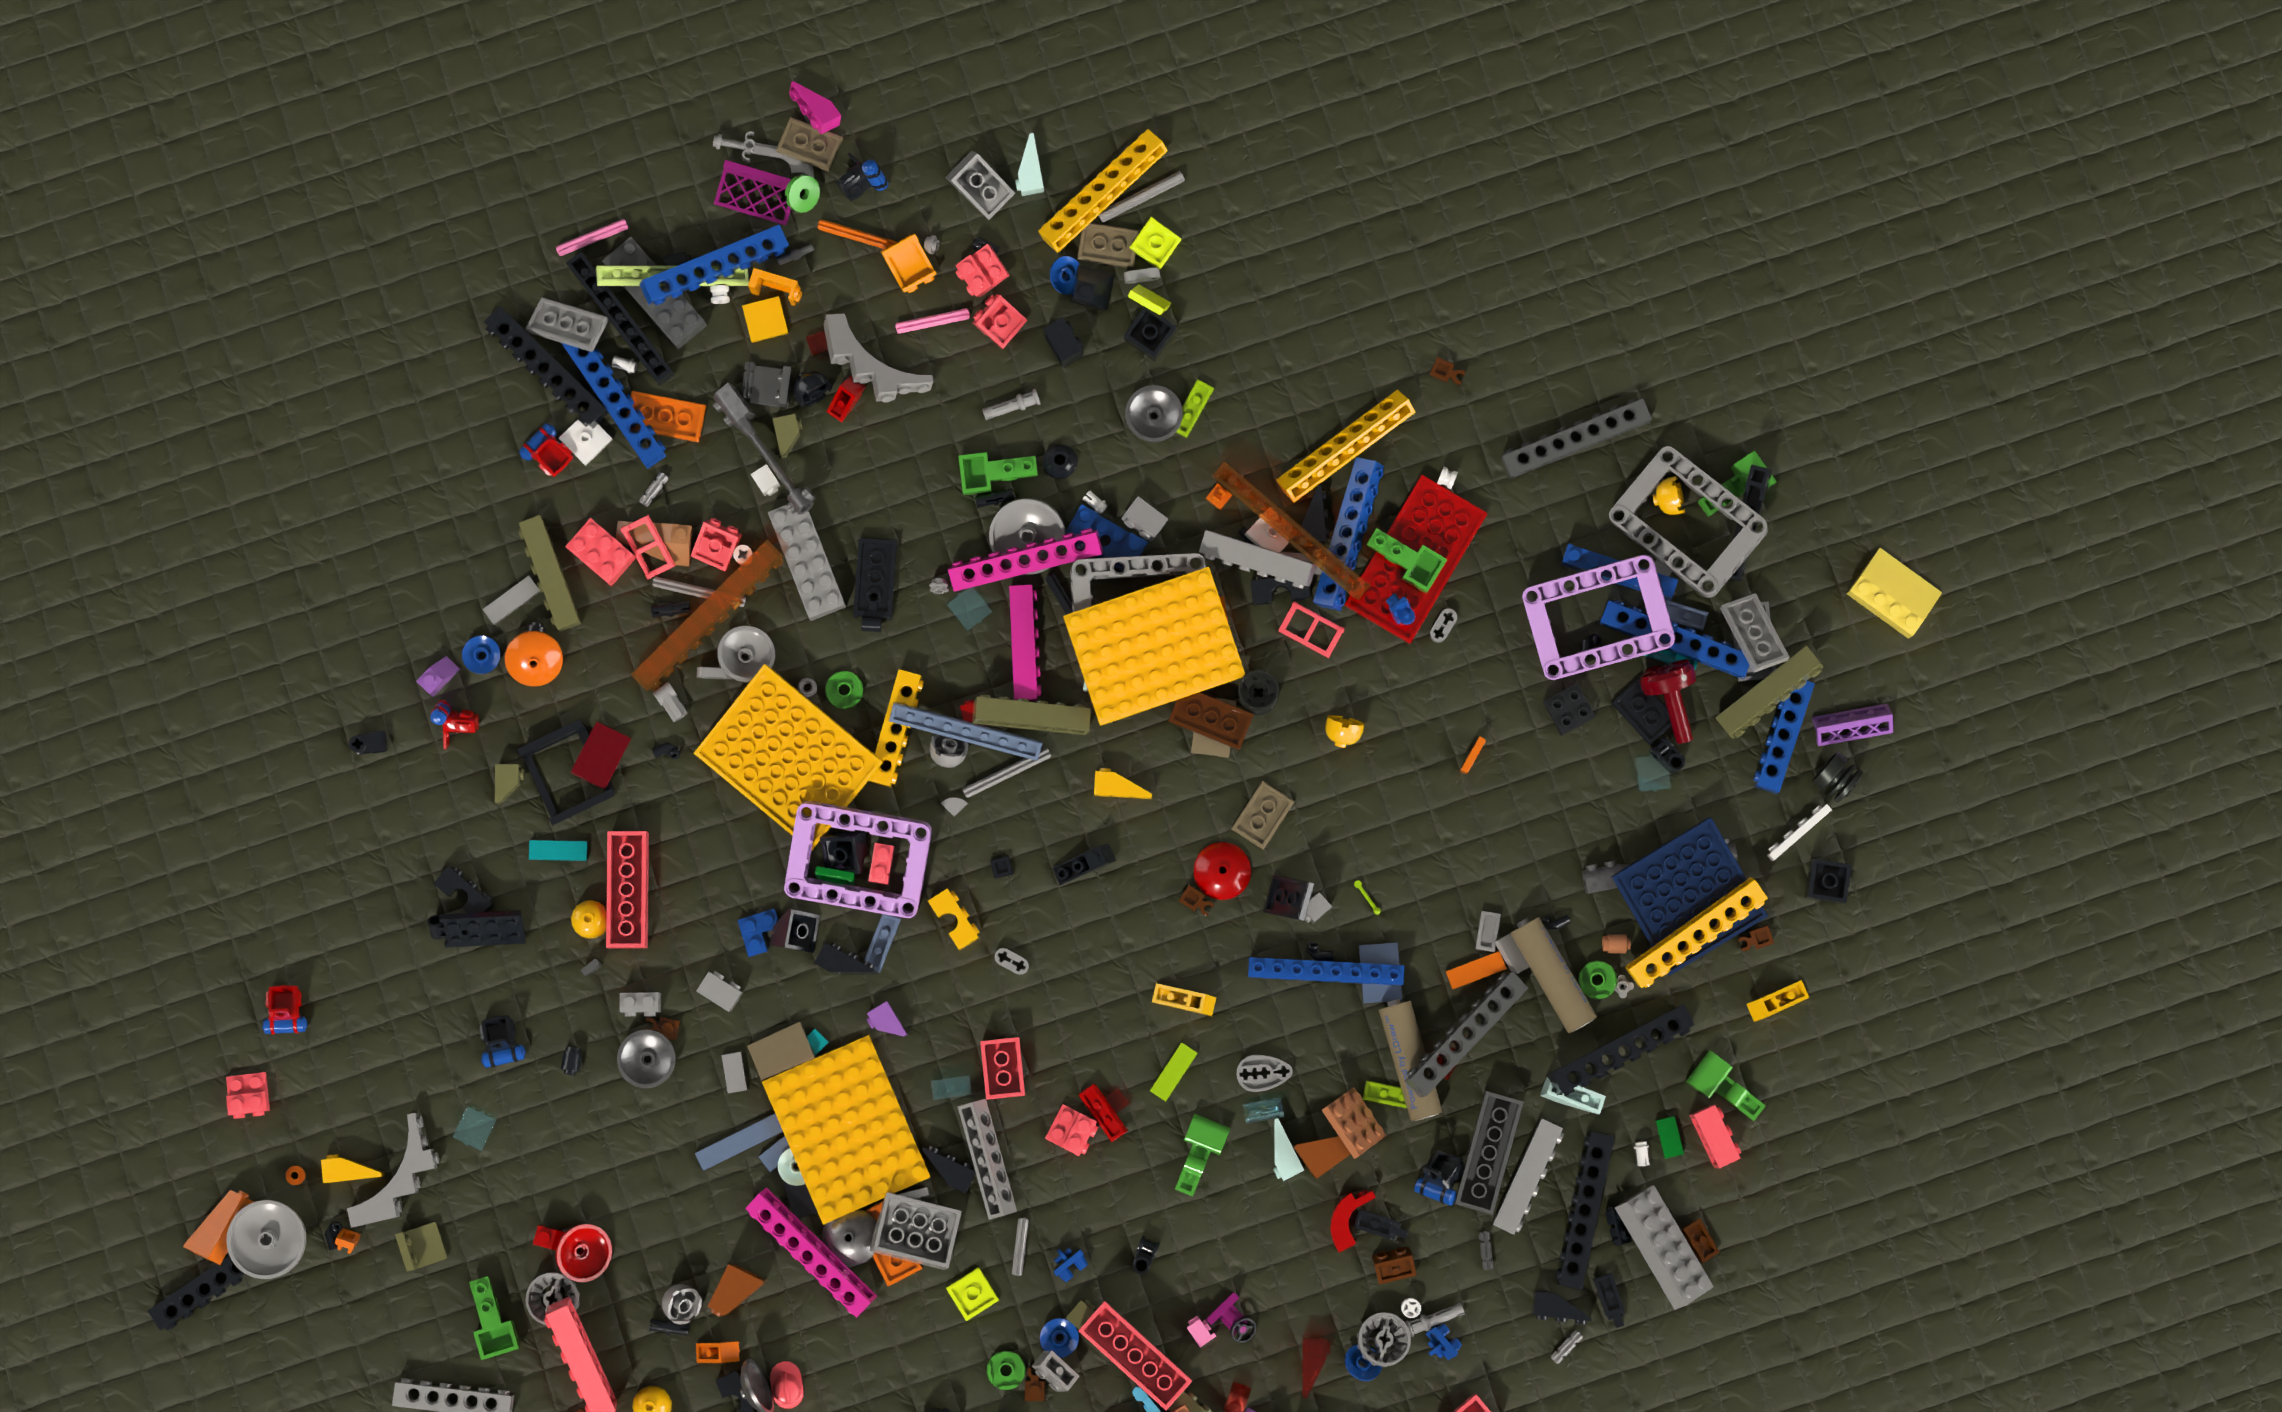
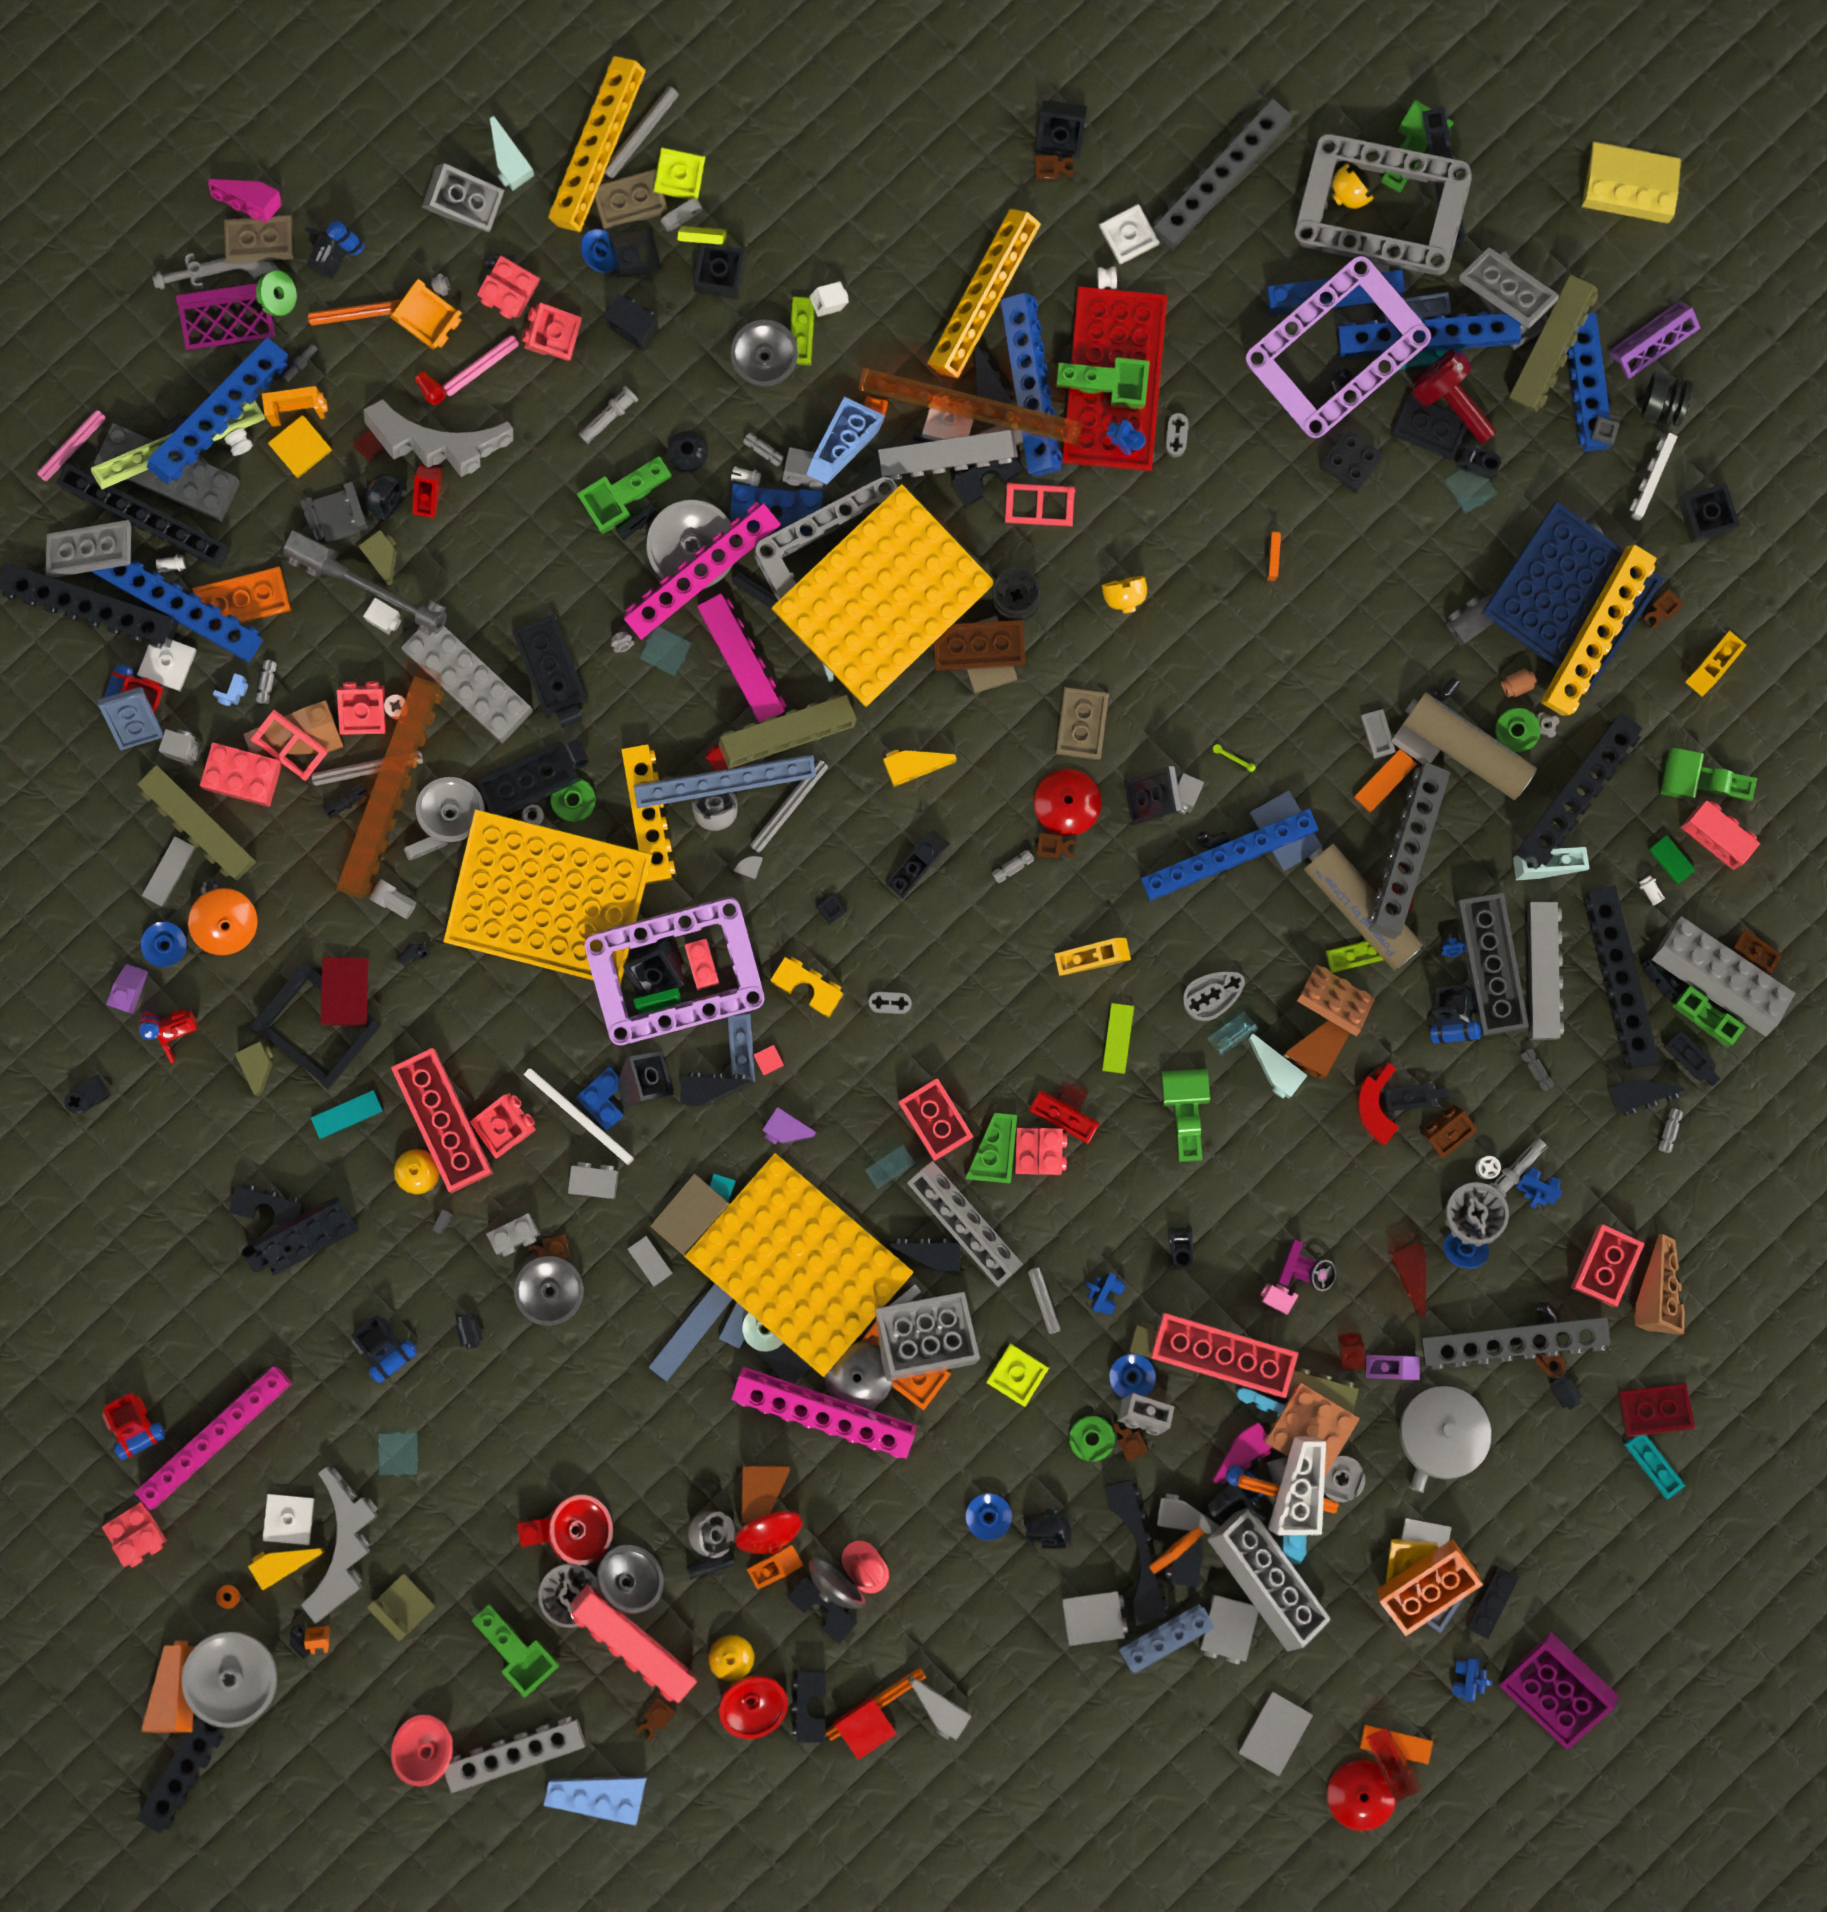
camera: 30 degrees left, 0 degrees up
none -> sand blue tile [97,687,164,750]
none -> dark pink brick [135,1366,293,1510]
none -> light grey brick [159,729,201,766]
none -> light blue bracket [213,673,248,706]
none -> white plate [263,1494,315,1545]
none -> coral dish [391,1715,452,1786]
none -> red cone [415,372,446,405]
none -> coral plate [470,1093,536,1159]
none -> black hinge [476,740,589,816]
none -> white tile [524,1069,634,1165]
none -> flat silver dish [597,1545,664,1614]
none -> red dish [735,1511,802,1554]
none -> light grey axle [744,433,784,466]
none -> coral tile [754,1045,784,1076]
none -> light blue wedge [807,397,885,484]
none -> white brick [810,282,849,317]
none -> bright green wing [965,1113,1017,1184]
none -> blue dish [966,1494,1012,1540]
none -> light grey axle [992,850,1034,883]
none -> black slope [1036,100,1087,158]
none -> white plate [1099,204,1160,265]
none -> blue plate [1441,938,1465,957]
none -> dark grey tile [1591,416,1620,445]
none -> bright green arch [1672,986,1746,1047]

